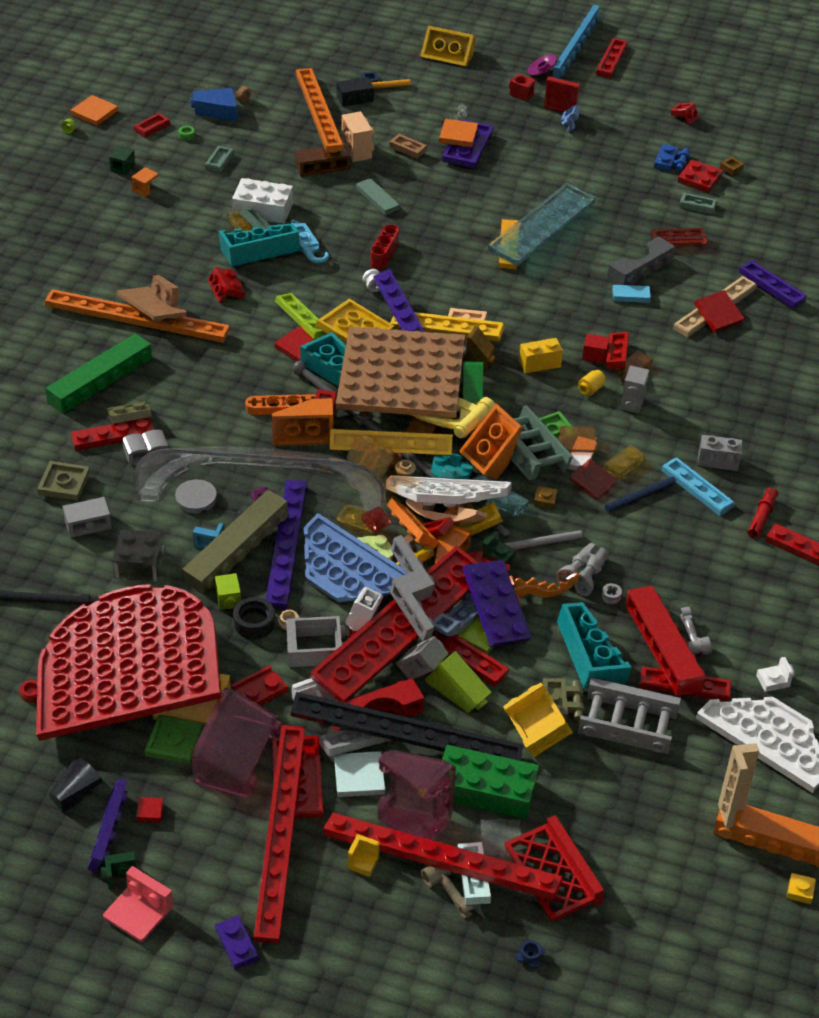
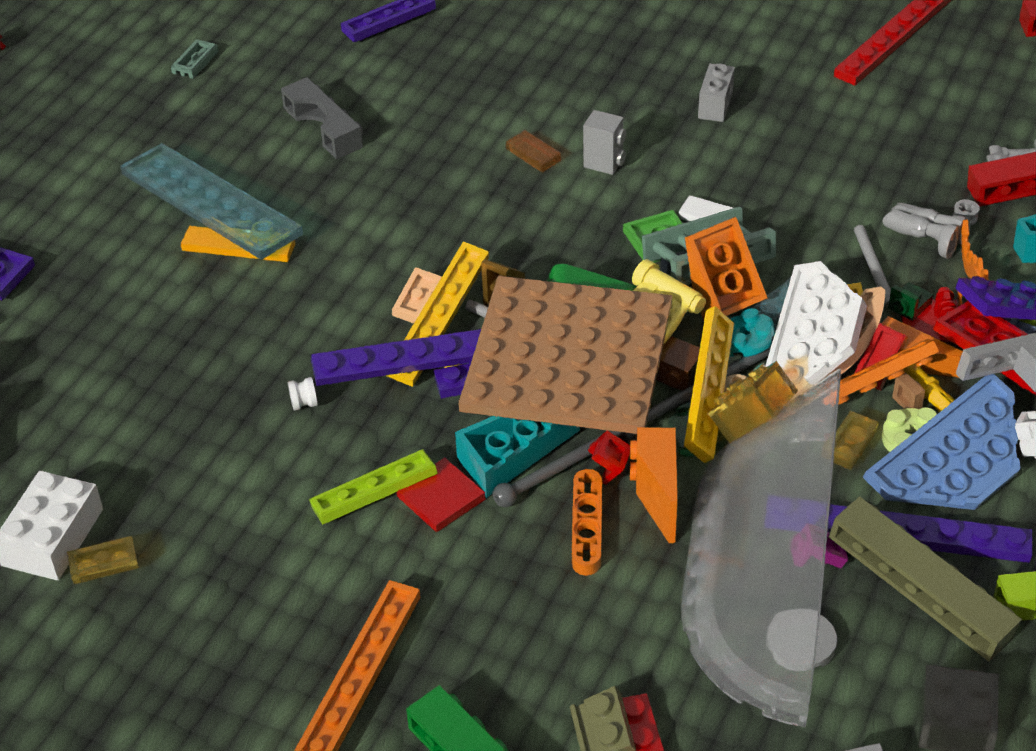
camera: 80 degrees left, 0 degrees up
medium nougat bracket [117,275,187,321] -> none
light grey brick [123,430,169,465] -> none
dark azure bracket [193,523,224,549] -> none
red bracket [208,266,246,303] -> none
teal wedge [218,223,300,267] -> none
sand green tile [239,208,271,229] -> none
medium azure plate [291,219,329,264] -> none
yellow plate [316,299,395,345] -> none
sand green tile [356,178,400,215] -> none
clear red plate [362,506,391,533] -> none
red beam [370,224,399,269] -> none
yellow brick [519,338,563,374] -> none
pearl gold plate [533,486,558,509] -> none
clear orange piece [558,426,598,453] -> none
clear red piece [569,458,617,501] -> none
yellow brick [578,370,606,396] -> none
red panel [582,334,609,364] -> none
clear yellow plate [603,445,646,479] -> none
dark blue bar [605,476,676,512] -> none
red plate [606,332,629,369] -> none
medium azure tile [612,285,651,303] -> none
clear red plate [650,227,707,245] -> none
blue plate [654,144,690,172] -> none
medium azure tile [661,457,735,516] -> none
tan tile [673,276,757,338] -> none
red plate [677,160,723,193] -> none
red tile [694,290,745,332] -> none
pearl gold plate [720,156,745,176] -> none
red pin [747,488,779,539] -> none

